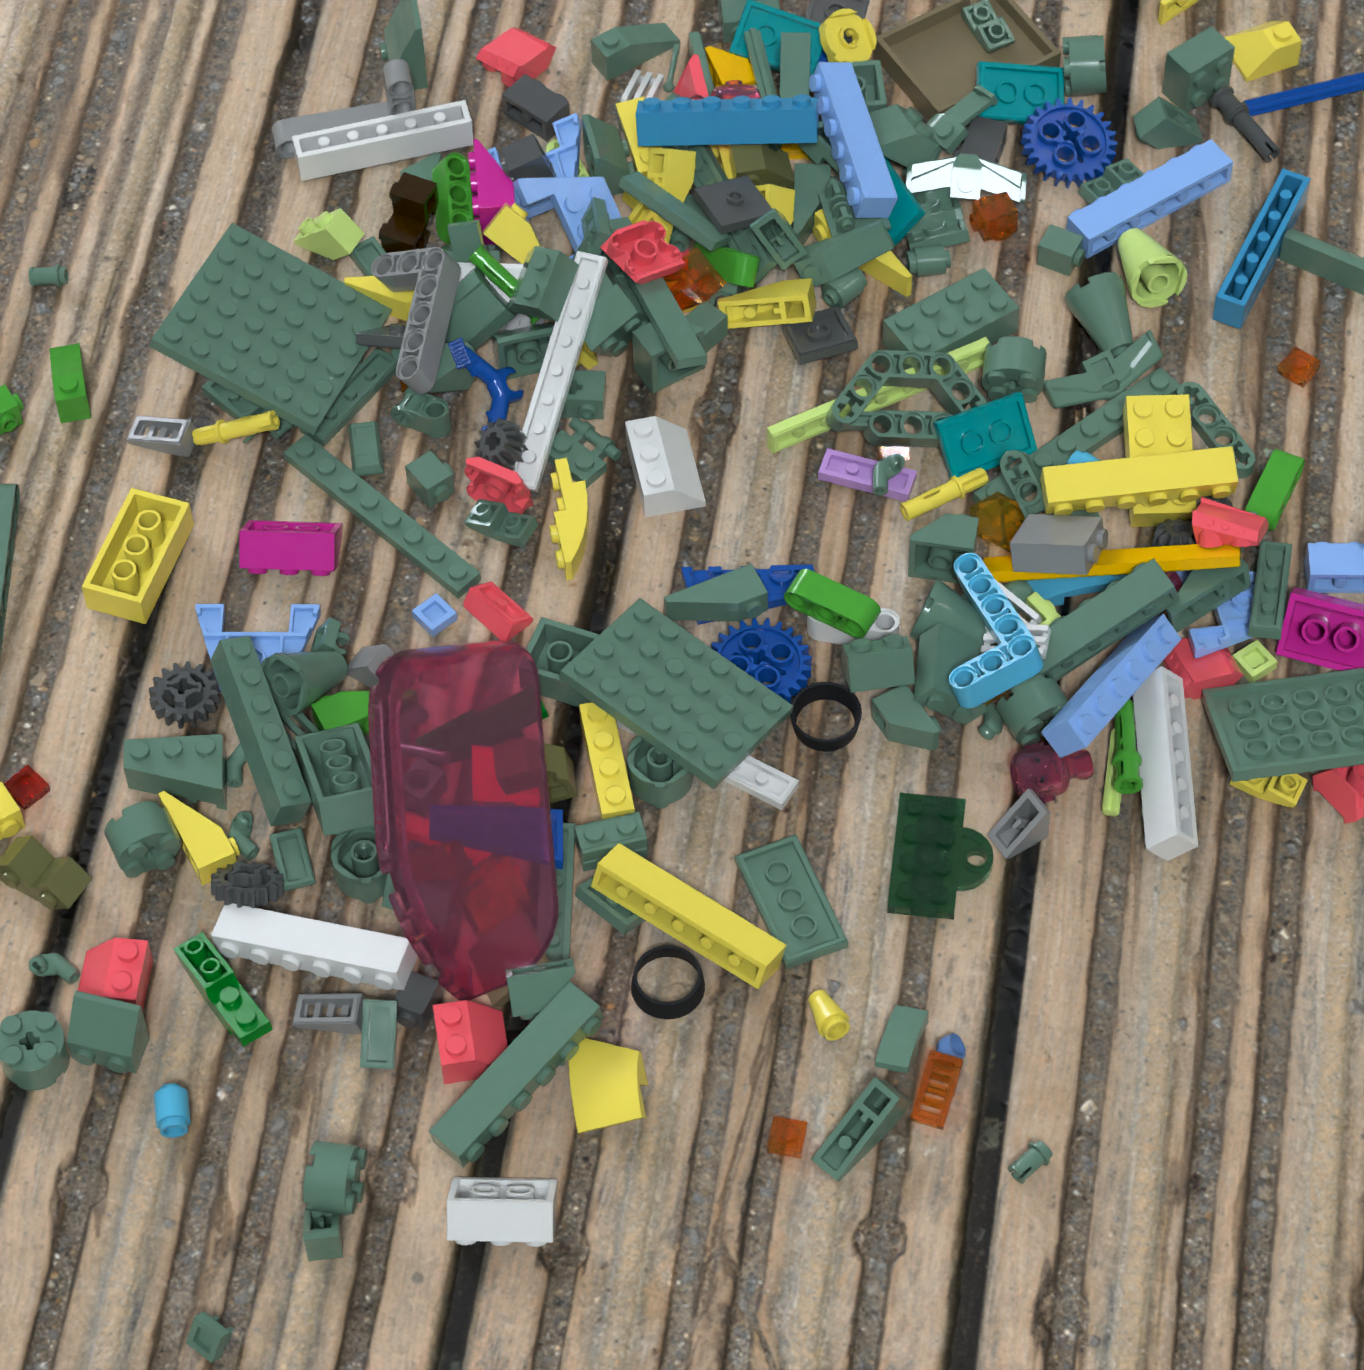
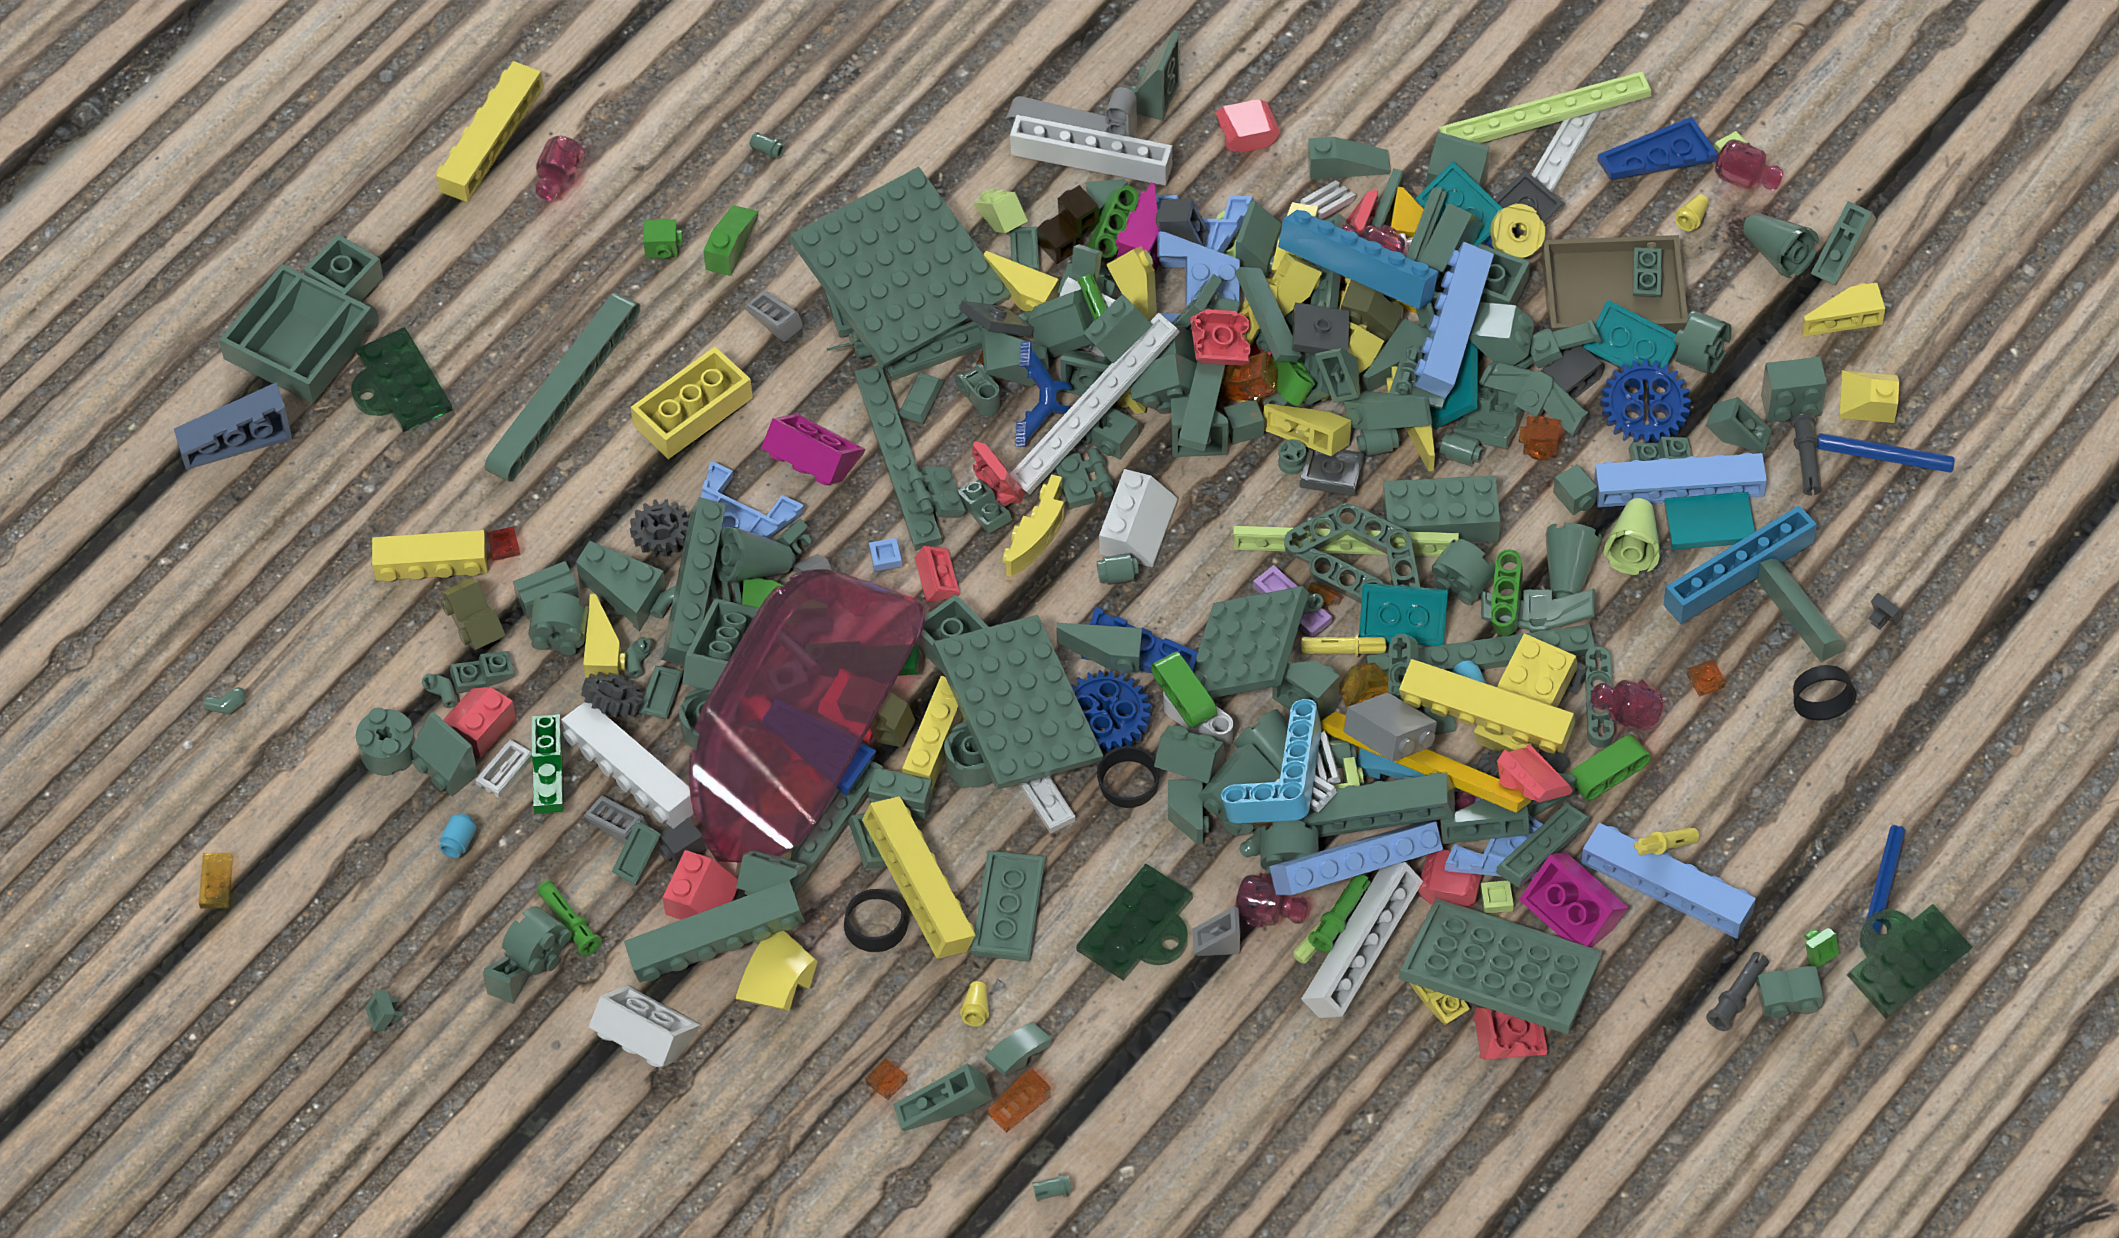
camera: 30 degrees right, 0 degrees up
light yellow axle [192,410,280,446] -> none
light grey beam [371,247,461,394] -> none
sand green brick [405,450,455,508] -> none
dark grey gear [474,419,528,471] -> none
dark grey brick [502,74,570,142] -> none
sand green hinge [663,43,680,93] -> none
medium blue hinge [936,1033,966,1063] -> none
none -> sand green slope [450,651,514,693]
none -> white tile [475,739,532,798]
none -> sand green brick [513,561,580,619]
none -> bright green pin [537,880,602,956]
none -> sand green plate [906,464,965,517]
none -> sand green brick [1097,553,1139,585]
none -> sand green plate [1193,586,1309,698]
none -> sand green wheel [1278,439,1306,475]
none -> bright green beam [1490,549,1523,636]
none -> clear pink piece [1591,680,1664,731]
none -> teal tile [1664,492,1755,550]

